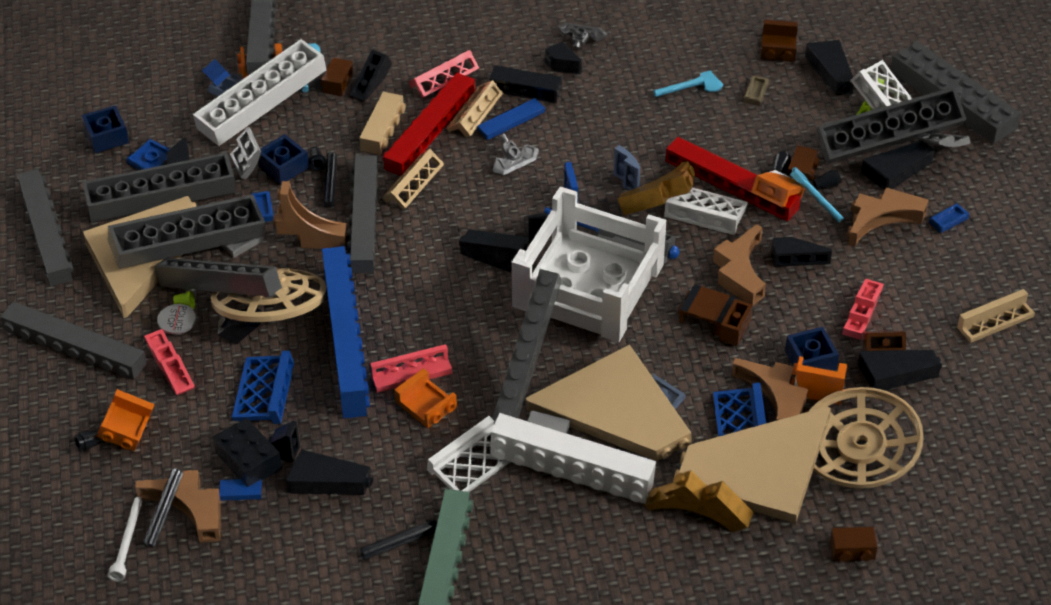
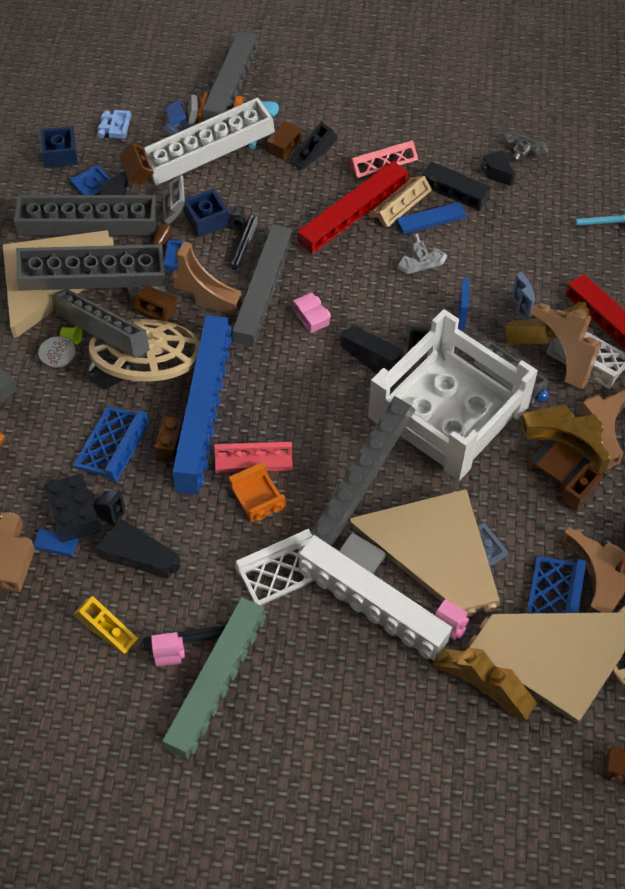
camera: 15 degrees right, 10 degrees up
coral slope [144,329,195,395] -> none
tan brick [360,92,406,155] -> none
tan fence [382,149,444,210] -> none
none -> yellow slope [73,596,138,654]
none -> light blue plate [97,110,131,139]
none -> reddish brown brick [119,143,154,185]
none -> reddish brown brick [134,285,177,322]
none -> reddish brown cone [151,223,172,246]
none -> bright pink brick [151,632,185,667]
none -> reddish brown brick [155,416,183,463]
none -> light grey tile [188,94,198,125]
none -> bright pink brick [292,293,331,333]
none -> bright pink brick [435,599,469,641]
none -> pearl gold arch [521,405,611,472]
none -> medium nougat arch [530,303,601,389]

